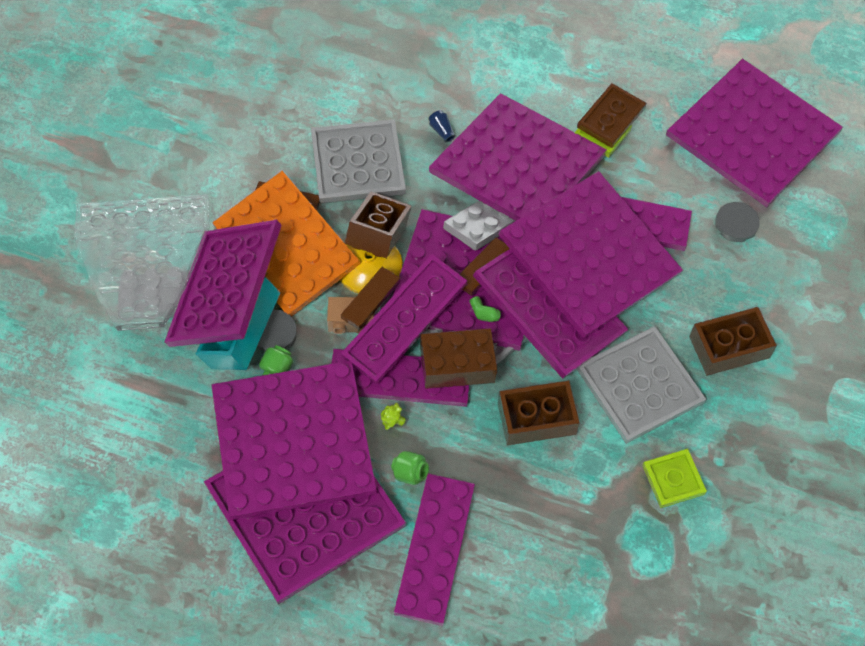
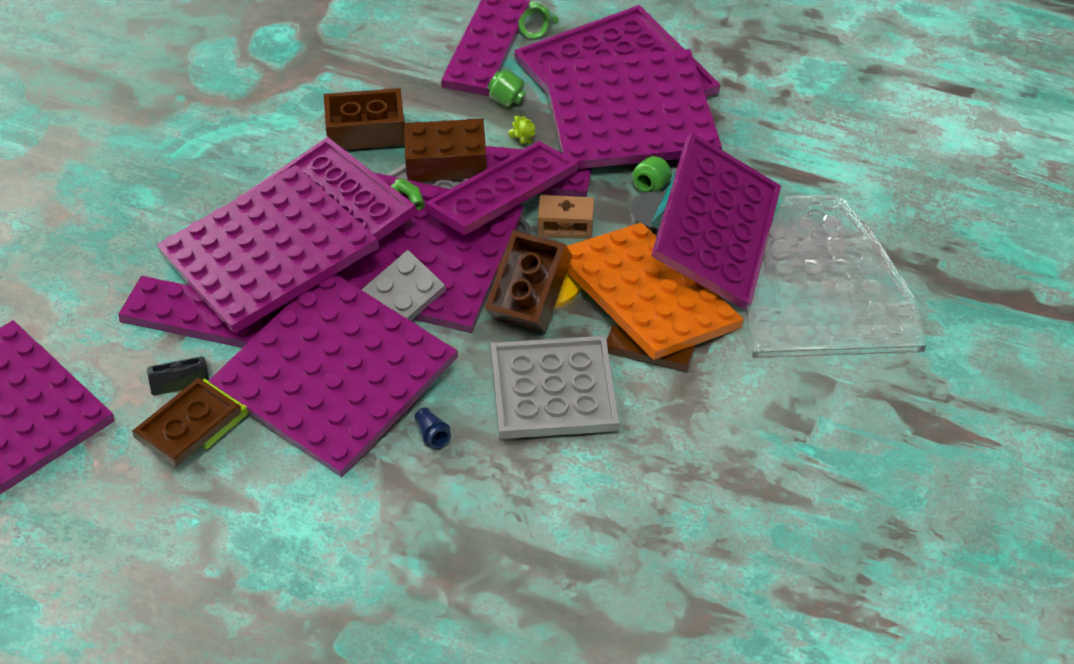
camera: 175 degrees left, 15 degrees down
reddish brown tile [341,266,400,330] -> none
reddish brown tile [459,238,510,296] -> none
light grey plate [577,326,706,444] -> none
lime plate [642,449,707,509] -> none
reddish brown brick [689,307,777,376] -> none
dark grey tile [715,202,760,242] -> none
none -> black slope [147,356,209,395]
none -> bright green piece [519,2,558,38]

